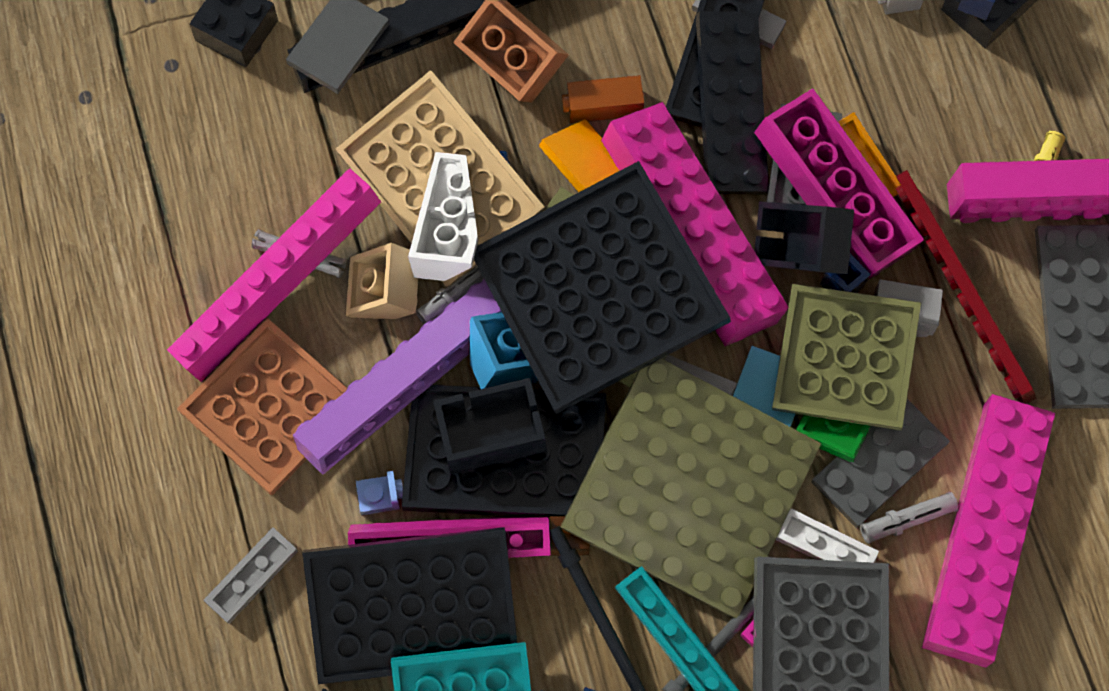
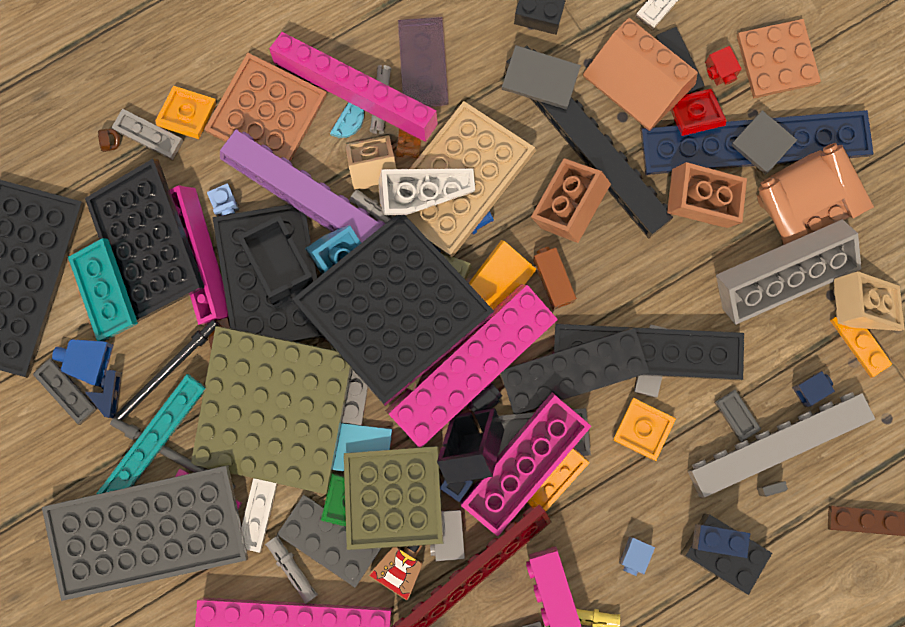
camera: 80 degrees right, 10 degrees up
none -> reddish brown tile [98,129,120,152]
none -> light orange tile [155,86,216,139]
none -> medium azure tile [330,102,364,138]
none -> torso [369,545,423,600]
none -> clear orange plate [396,128,421,159]
none -> tile [398,17,448,106]
none -> black brick [468,383,503,414]
none -> light orange plate [613,398,676,461]
none -> medium blue brick [619,537,655,576]

